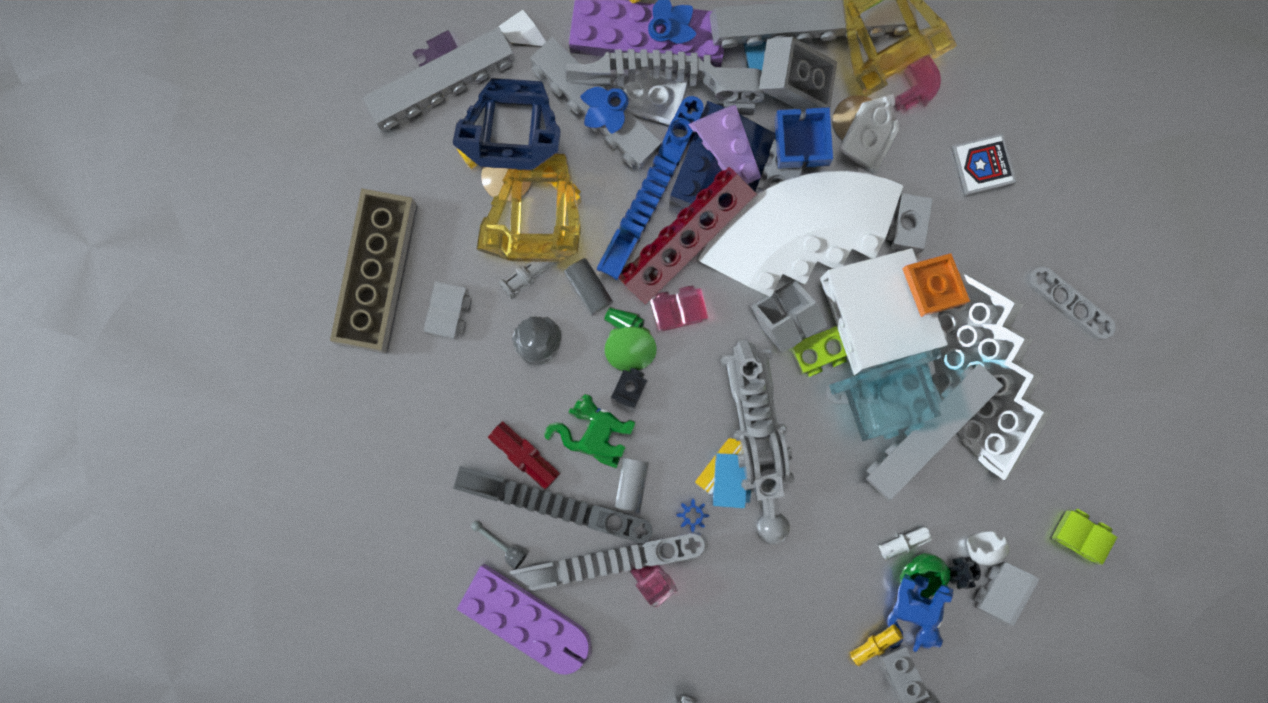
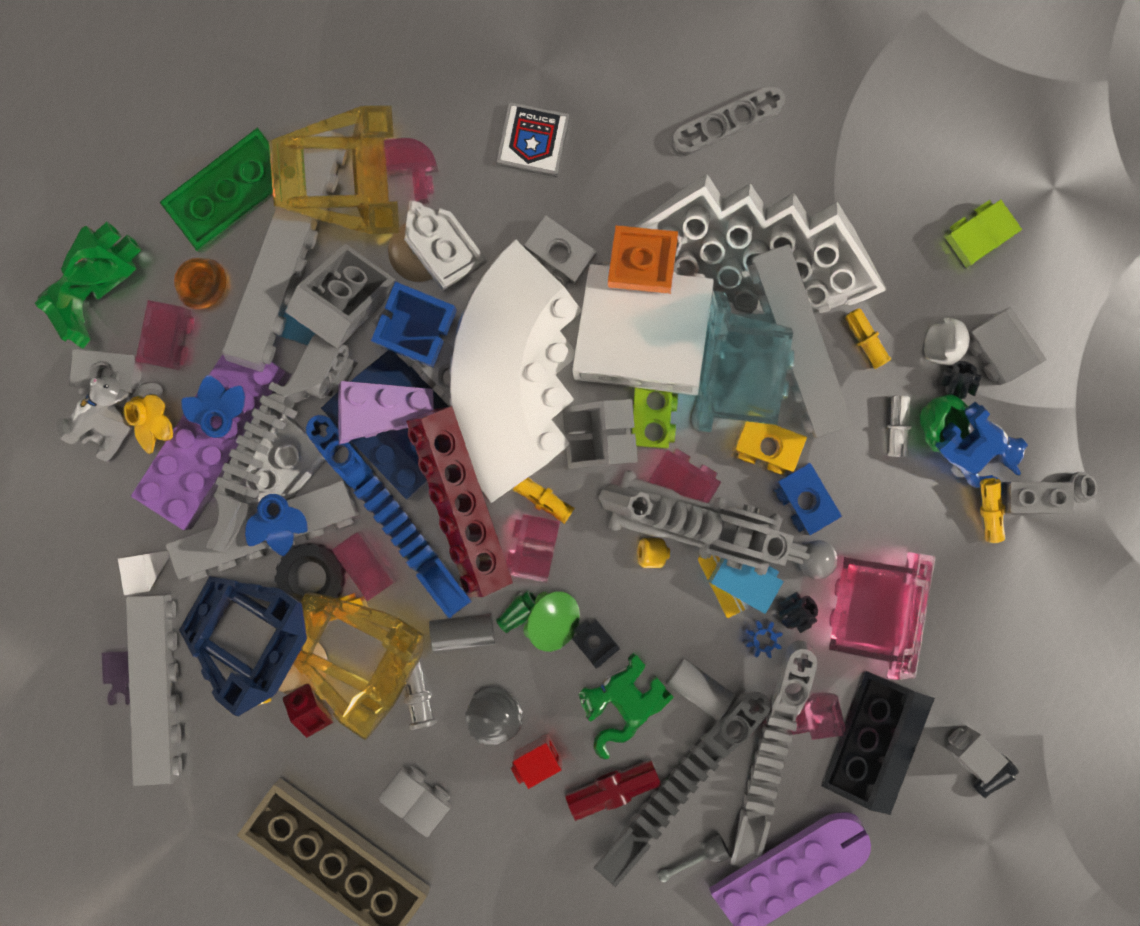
camera: 70 degrees left, 5 degrees up
none -> black tyre [274,543,346,612]
none -> dark red bracket [282,684,334,738]
none -> clear pink brick [332,531,397,601]
none -> red brick [511,733,562,789]
none -> yellow pin [513,477,575,524]
none -> yellow piece [637,538,670,568]
none -> clear pink brick [647,448,721,503]
none -> yellow brick [732,415,807,476]
none -> blue brick [774,463,842,536]
none -> black gear [779,592,818,633]
none -> black slope [822,671,935,815]
none -> clear pink windscreen [829,552,936,680]
none -> yellow axle [845,308,891,369]

